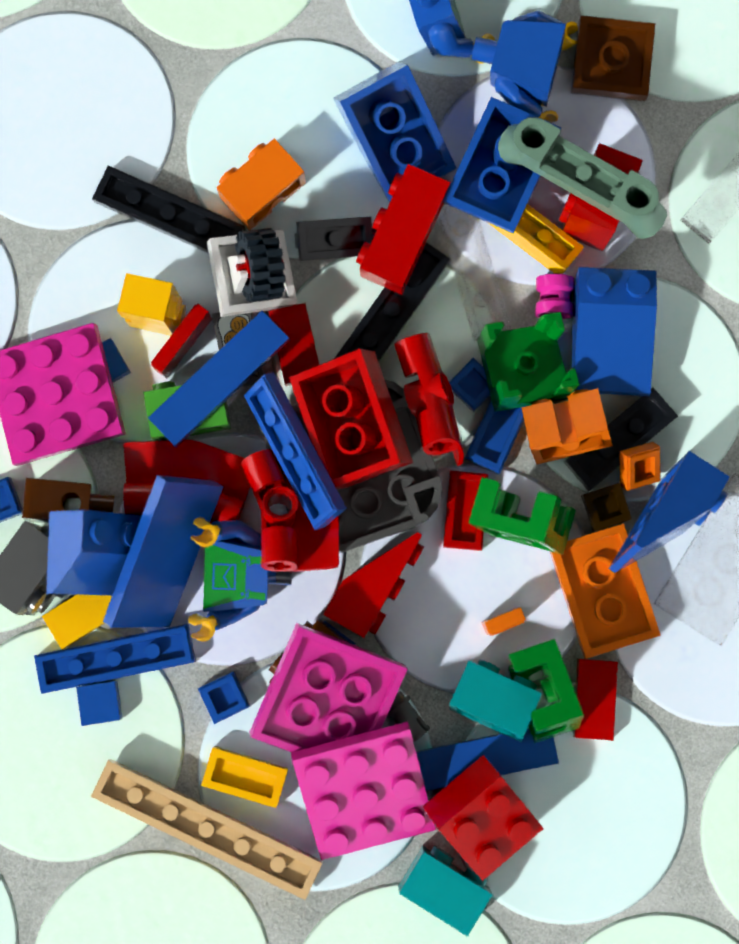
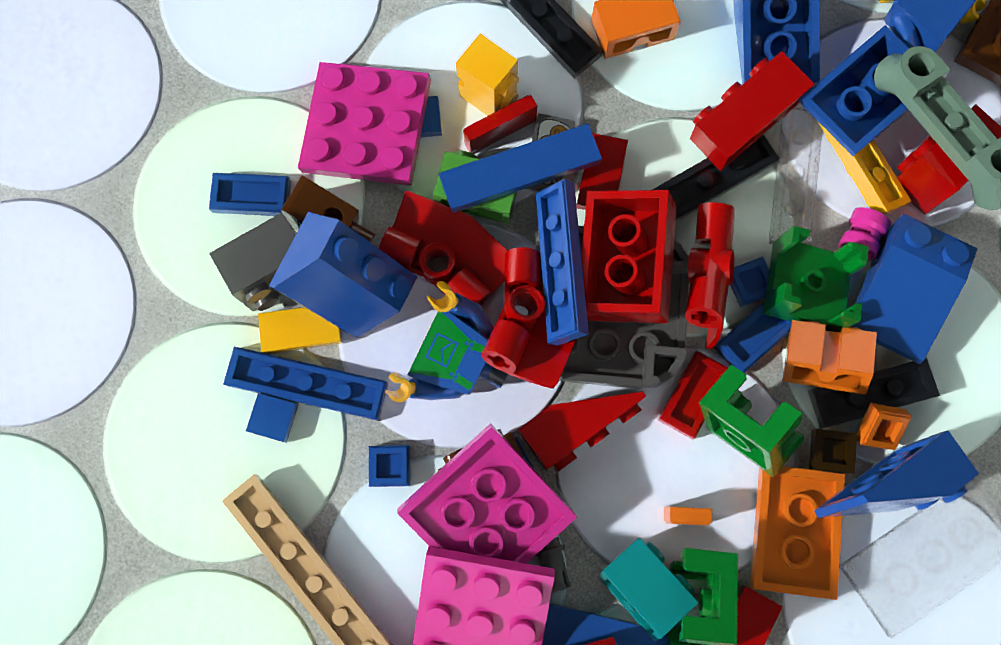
camera: 25 degrees right, 5 degrees down
blue tile [103,475,223,628] -> none
yellow tile [201,746,289,808] -> none
plate [207,228,298,317] -> none
black plate [294,217,373,261] -> none

